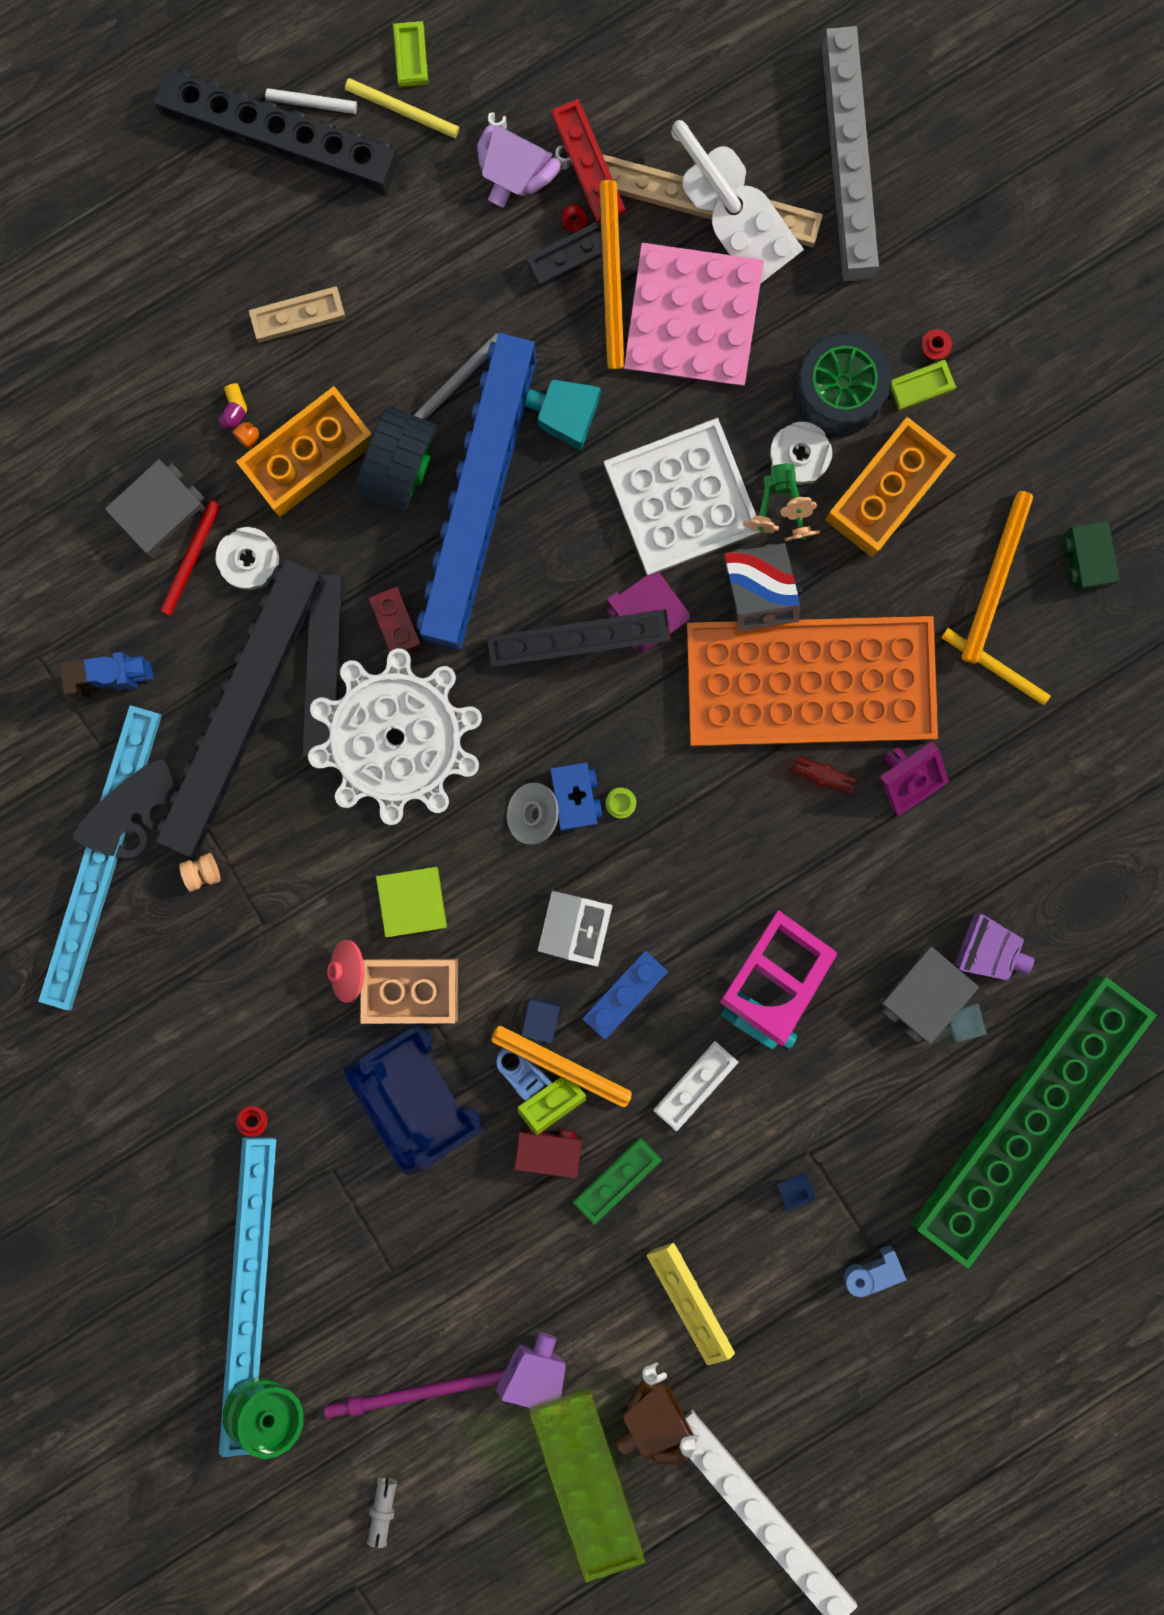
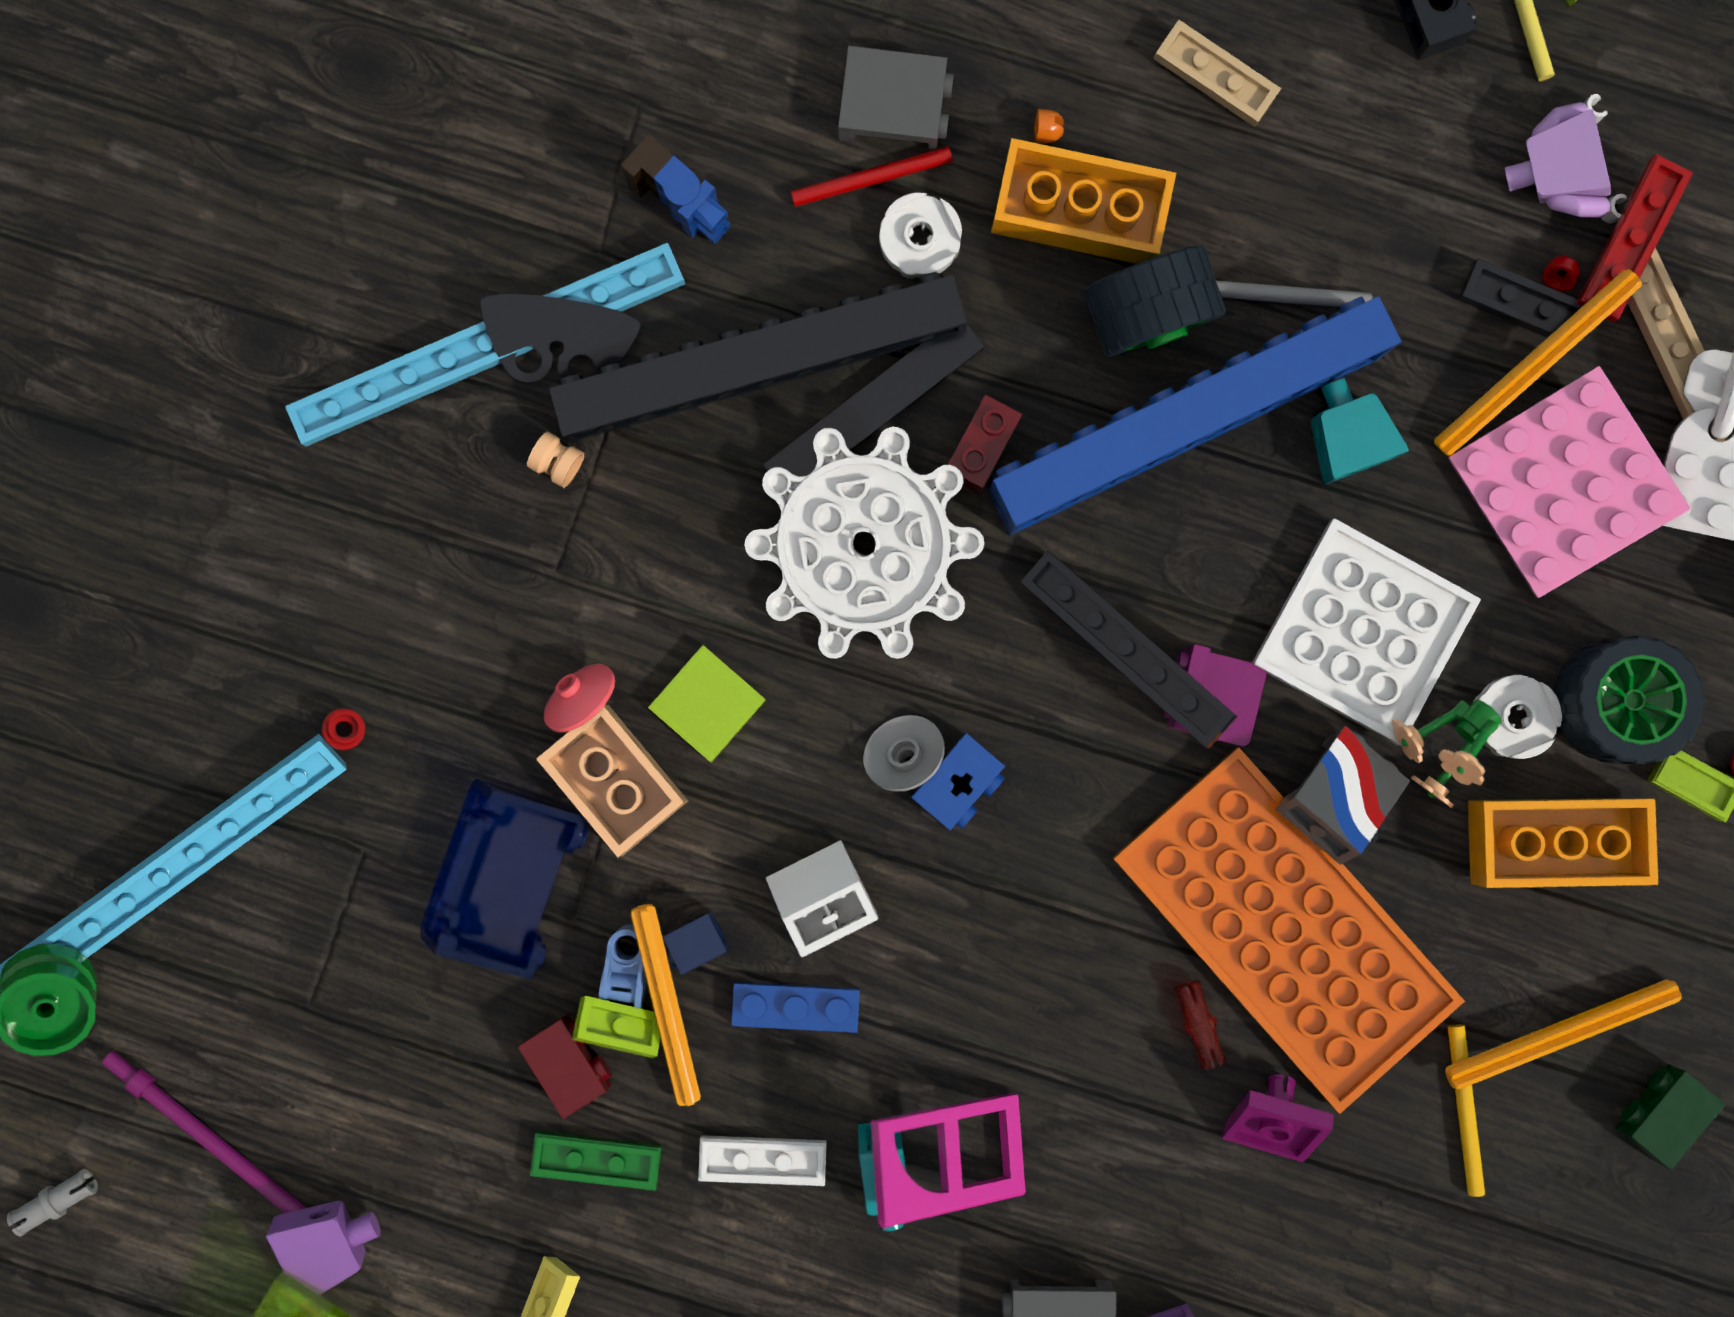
camera: 45 degrees right, 0 degrees up
magenta arm [218,383,247,430] -> none
lime plate [606,788,636,819] -> none

